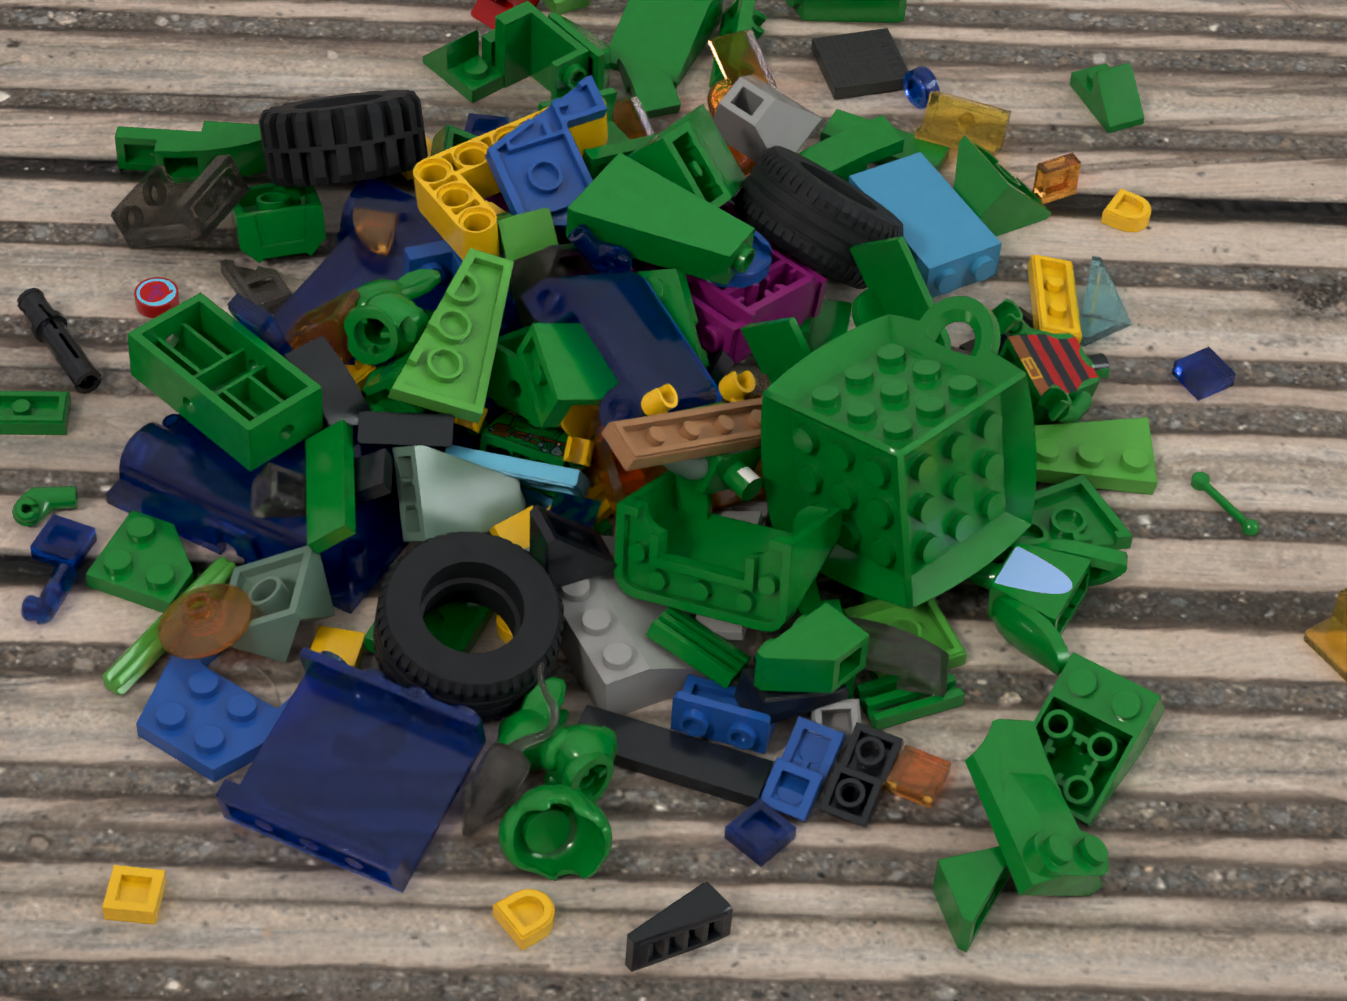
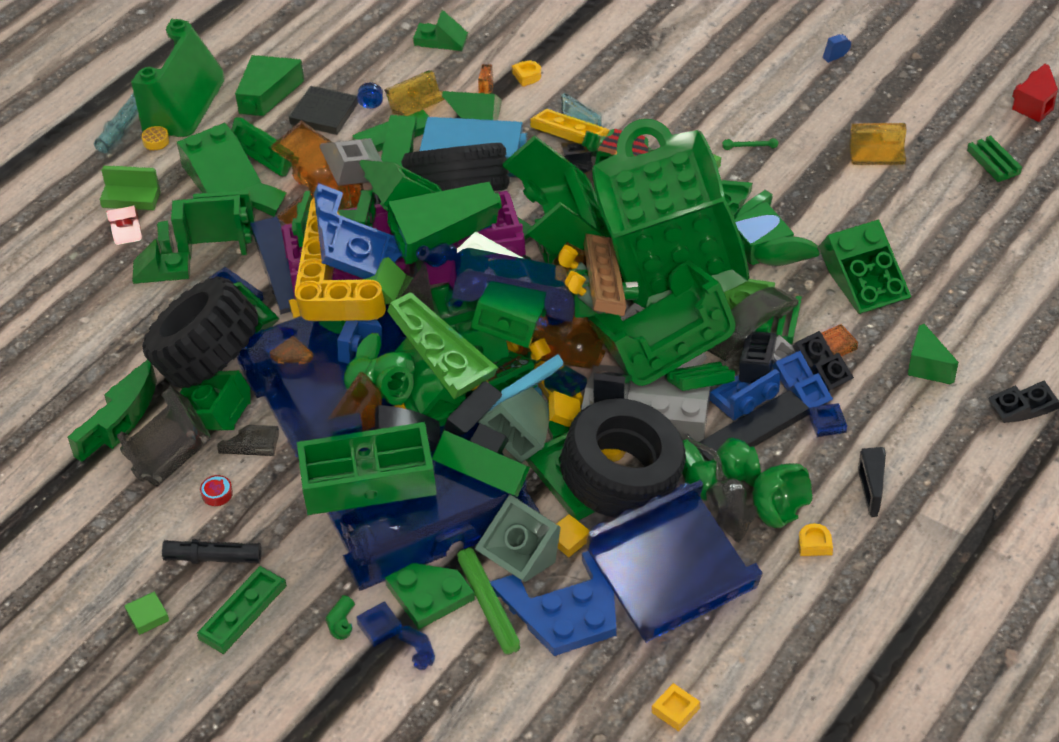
camera: 50 degrees left, 0 degrees up
clear orange dish [158,584,253,659] -> none
clear smoke slope [251,462,307,518] -> none
green slope [754,602,870,693] -> none
green slope [965,719,1109,896] -> none
clear blue tile [1171,347,1236,401] -> none

